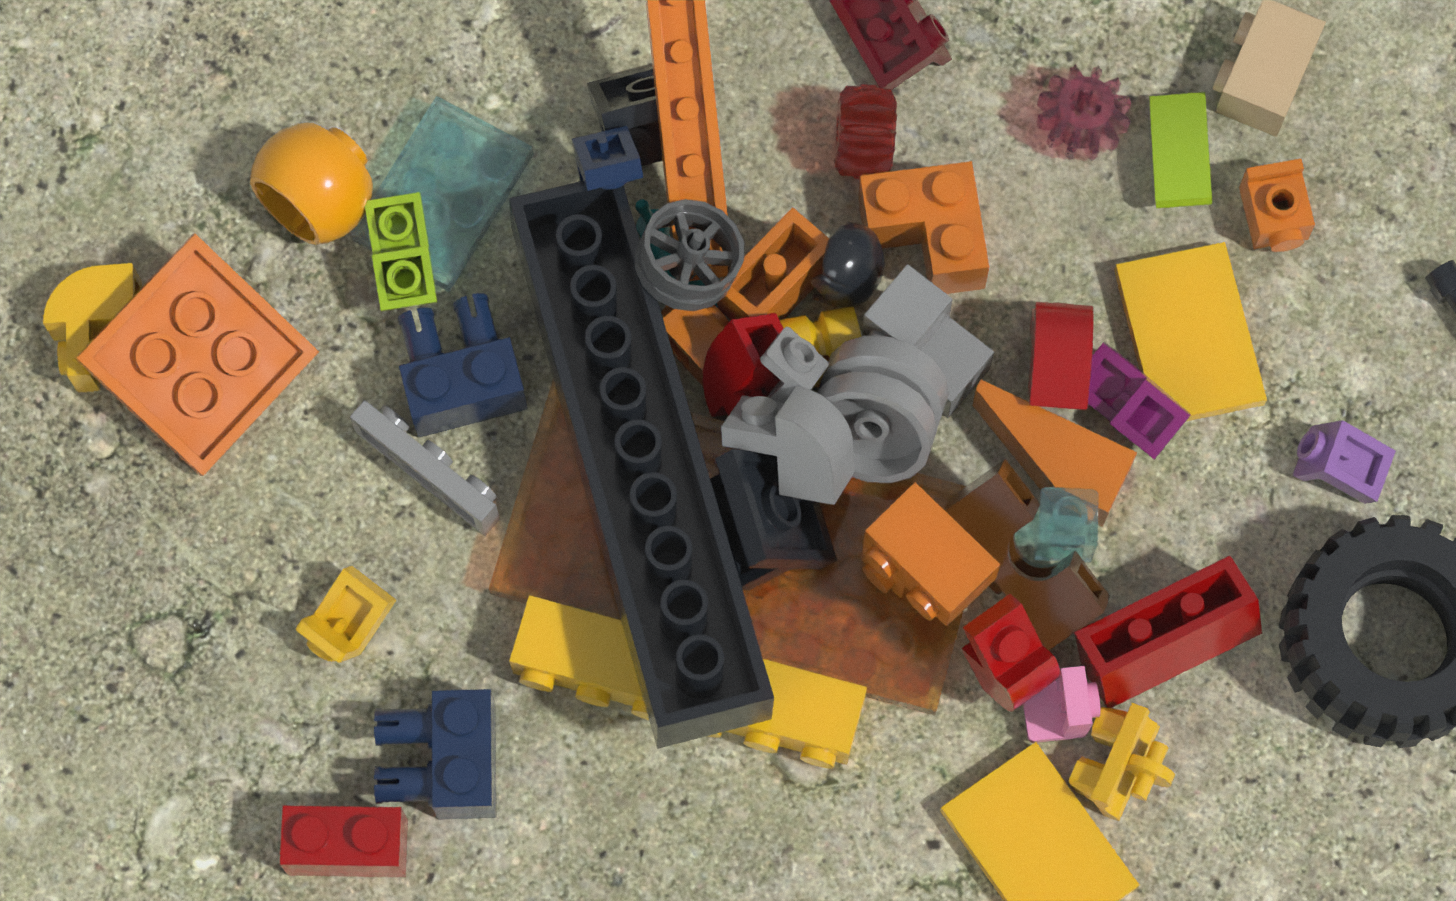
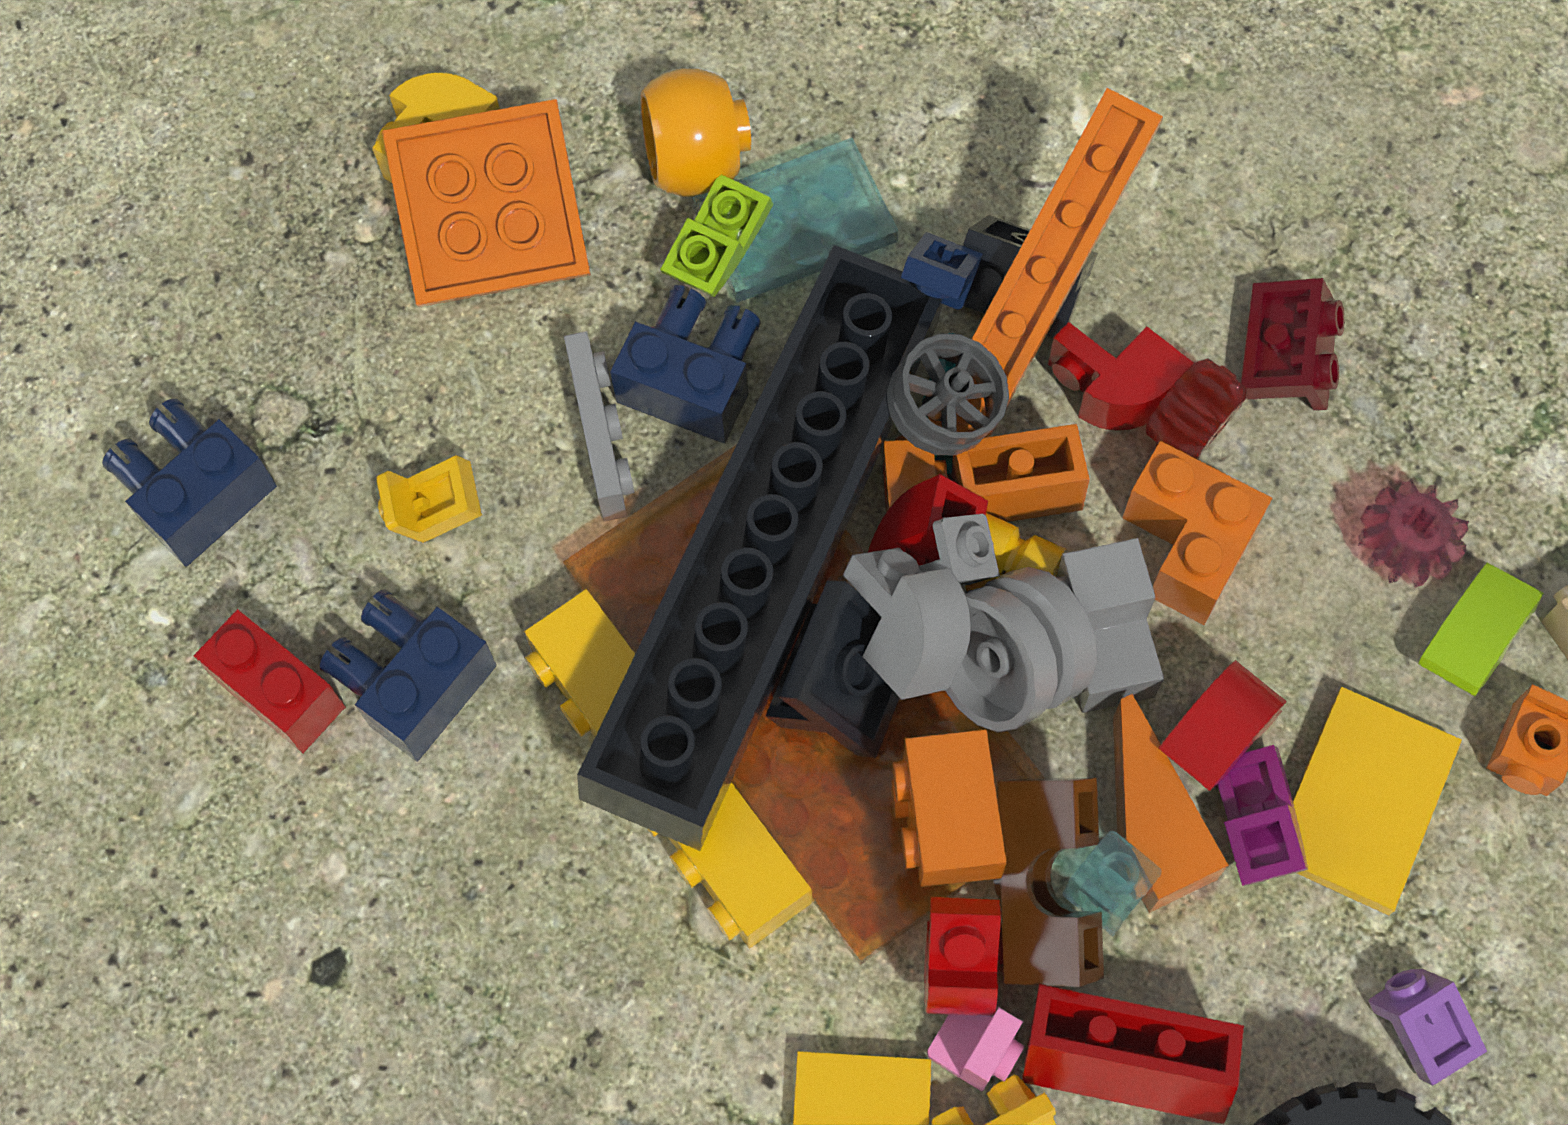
camera: 40 degrees right, 5 degrees down
black hair [811,221,885,308] -> none
none -> dark blue brick [102,399,277,567]
none -> red brick [1048,322,1194,431]

